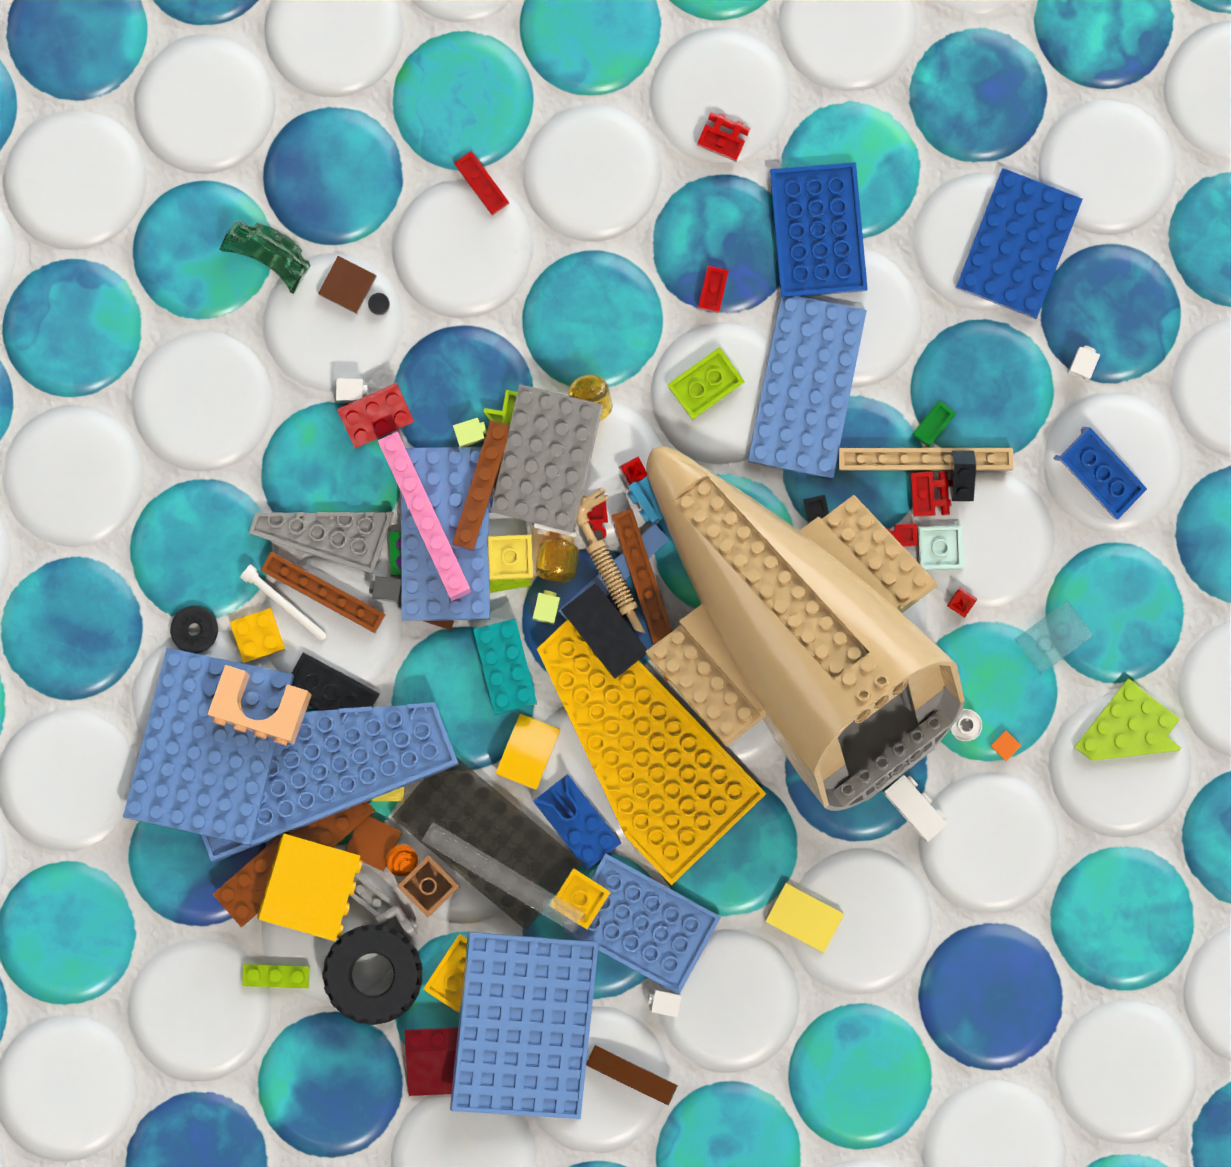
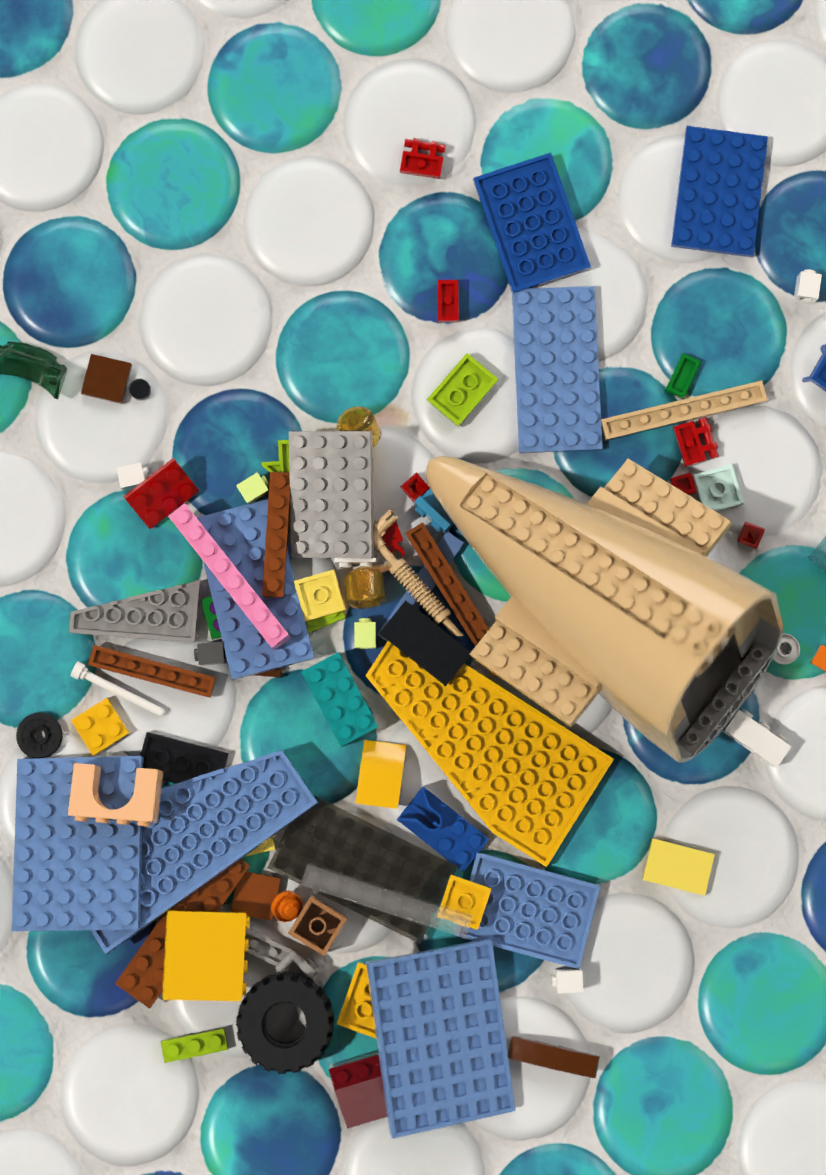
camera: 10 degrees left, 0 degrees up
red tile [454,151,509,216] -> none
black tile [803,495,829,521] -> none
black brick [950,451,976,501] -> none

